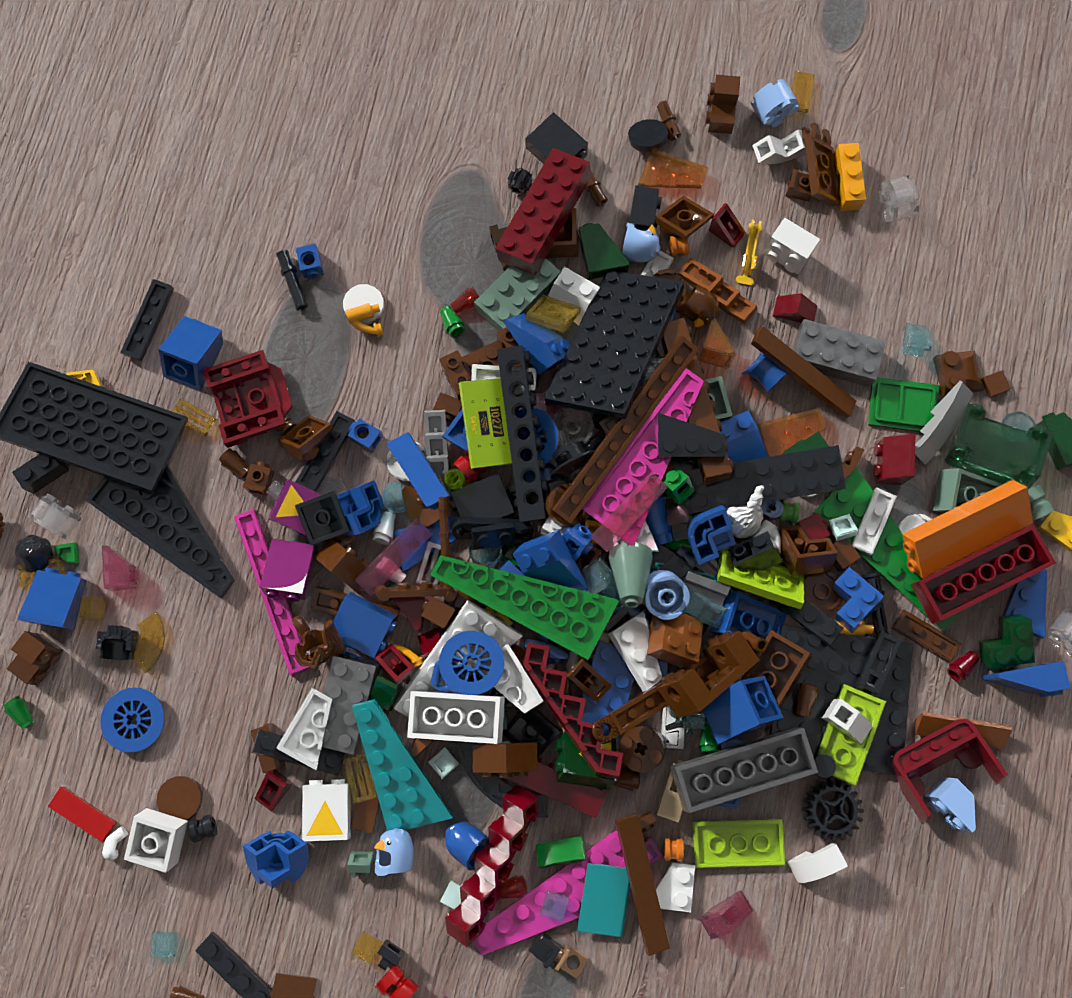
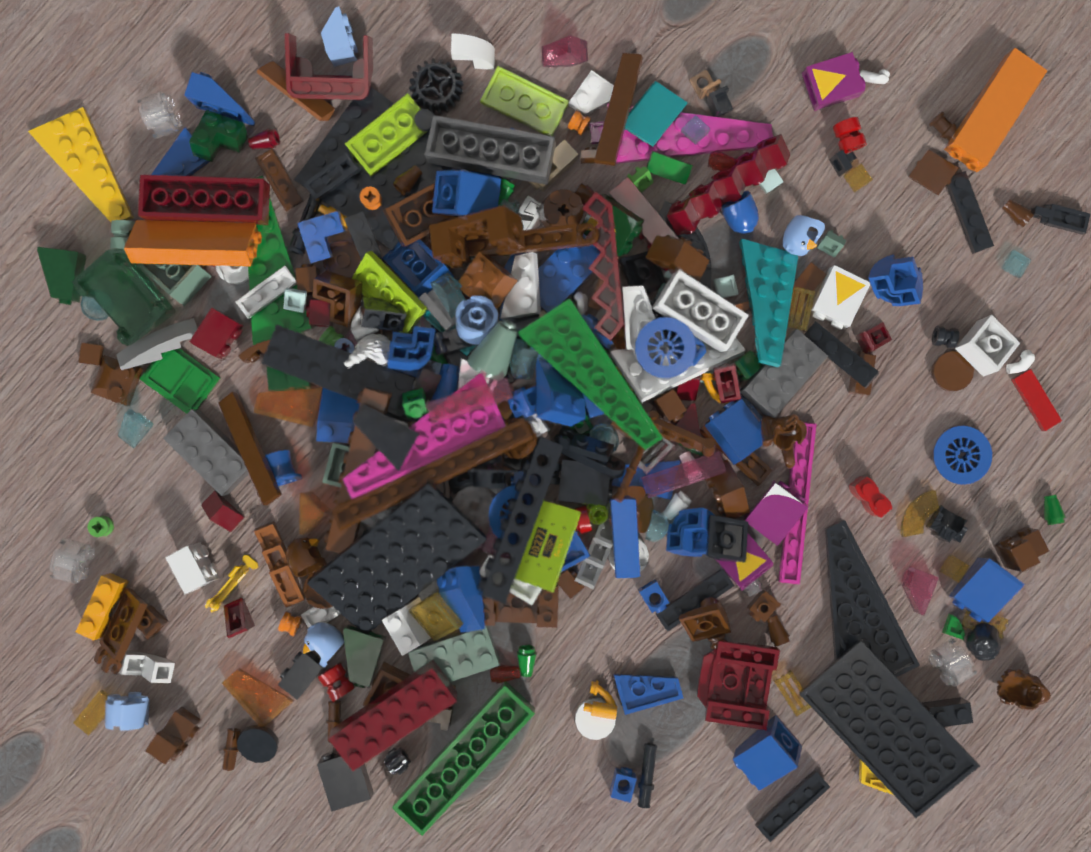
camera: 155 degrees left, 10 degrees up
white wing [276,688,332,770] -> none
reddish brown slope [567,659,612,702] -> none
reddish brown slope [656,196,714,239] -> none
reddish brown cone [741,631,767,652] -> none
white slope [822,699,873,744] -> none
none -> bright green wheel [88,516,114,537]
none -> red wheel [318,663,355,702]
none -> orange wheel [360,186,382,210]
none -> green brick [392,681,535,836]
none -> blue wing [613,674,684,715]
none -> bright green tile [627,166,654,193]
none -> red brick [848,476,893,518]

